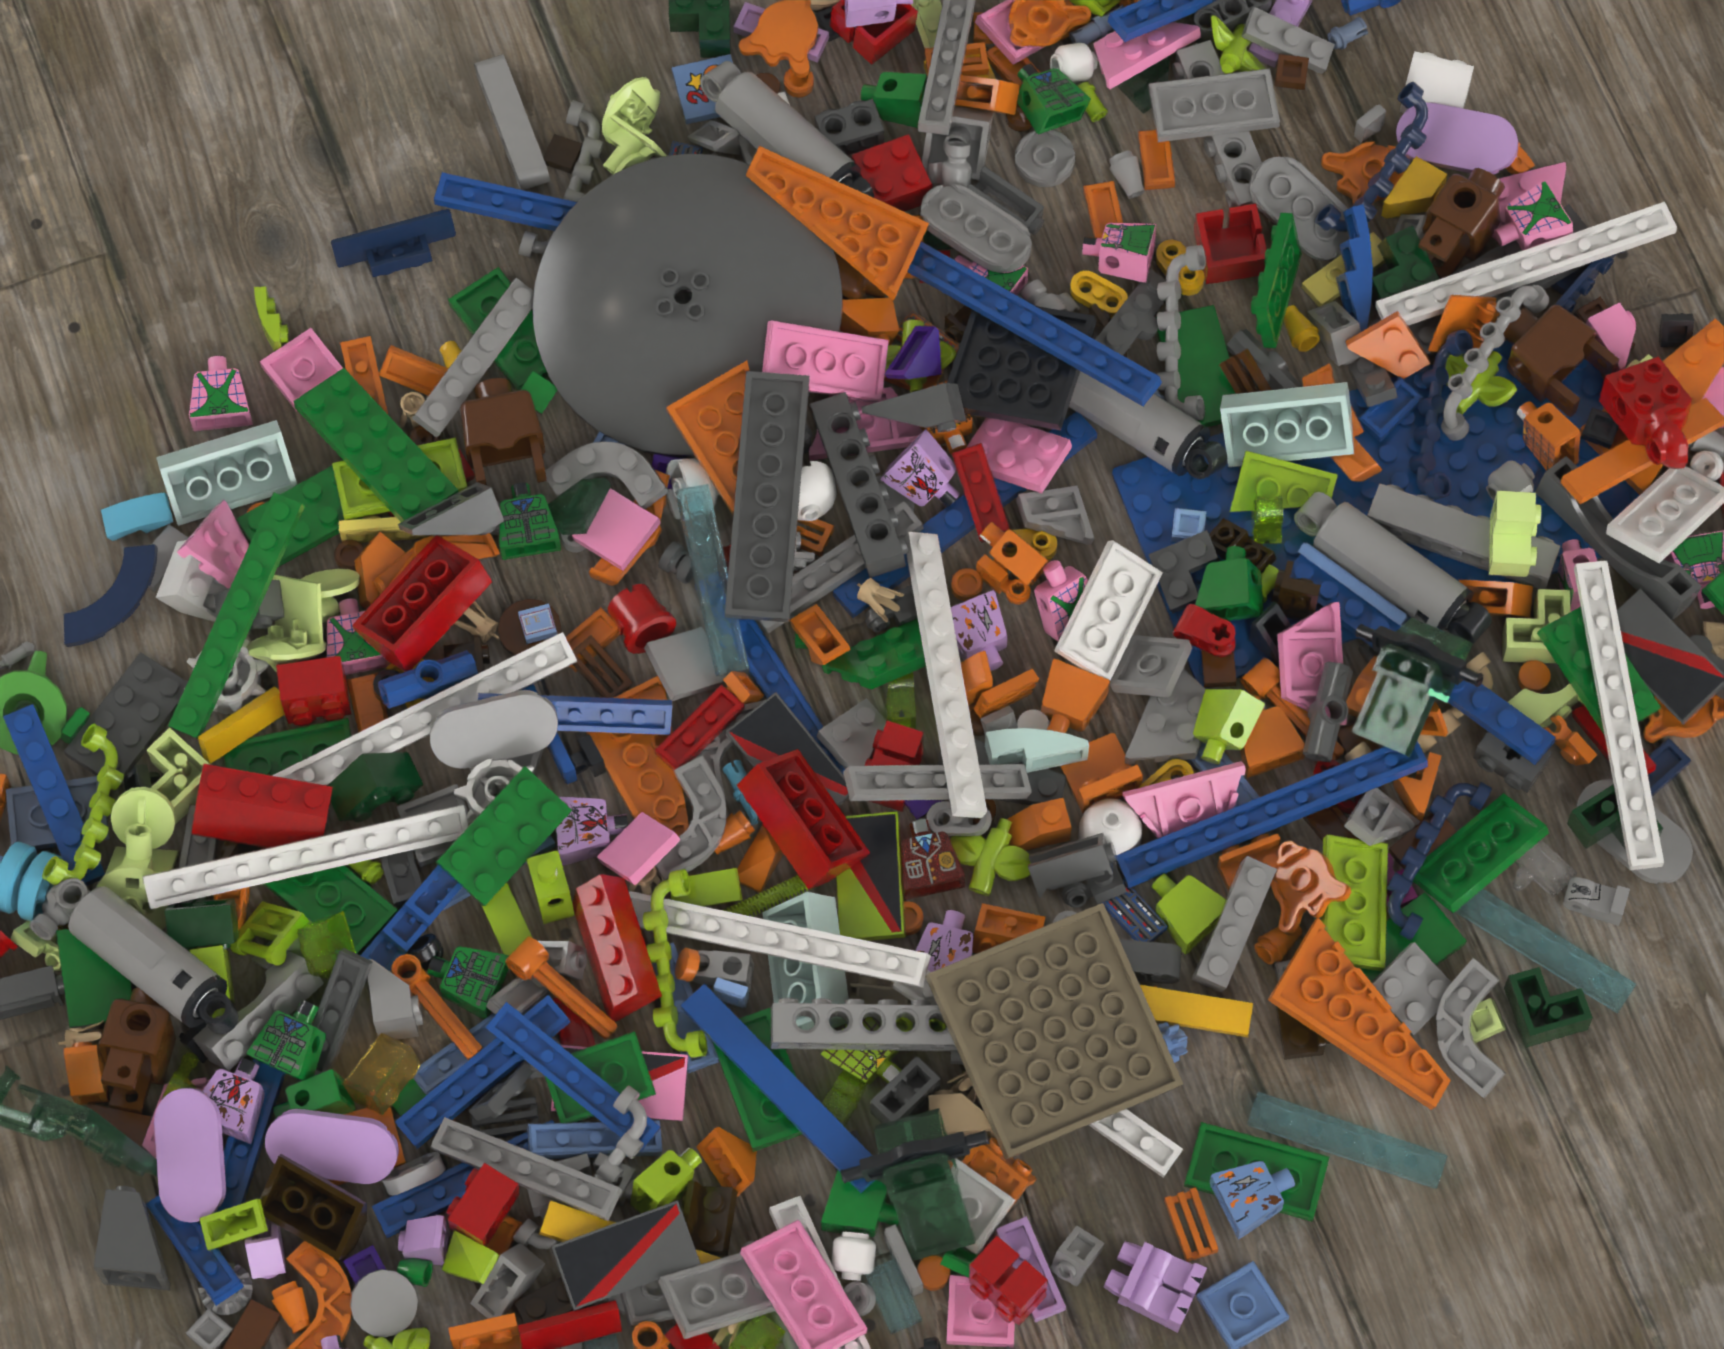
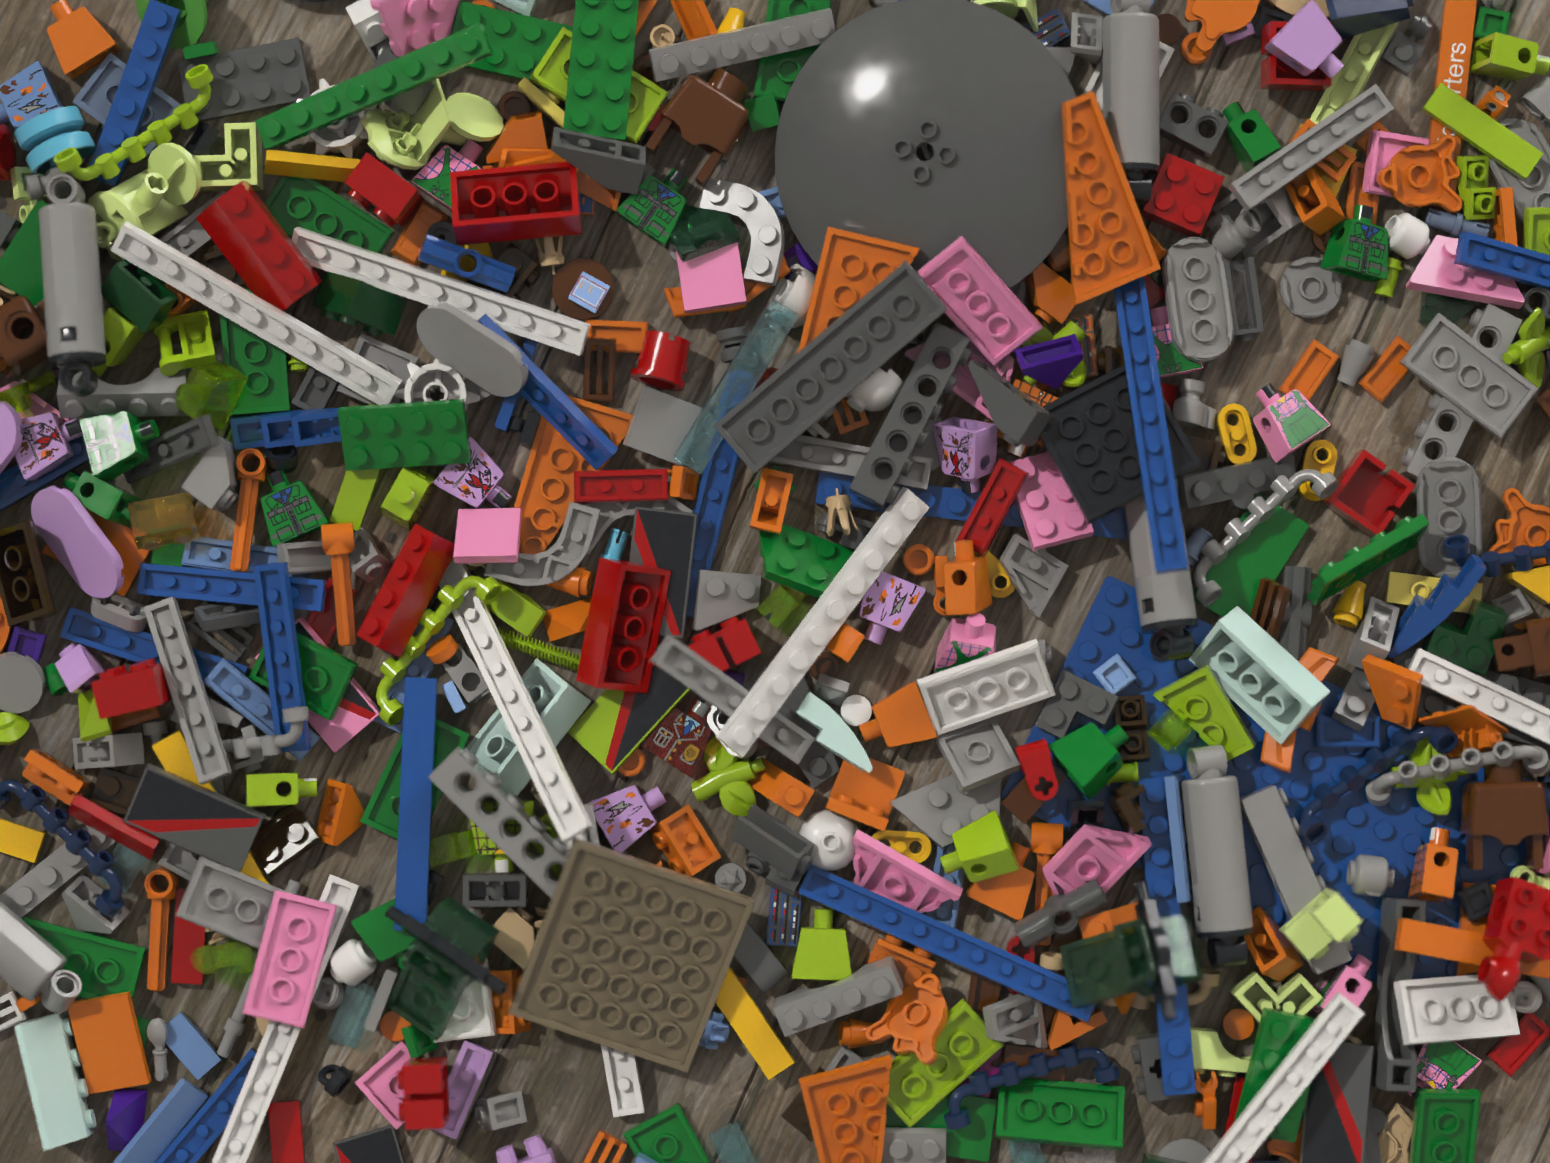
camera: 40 degrees right, 20 degrees up
orange tile [974,669,1040,719] -> none

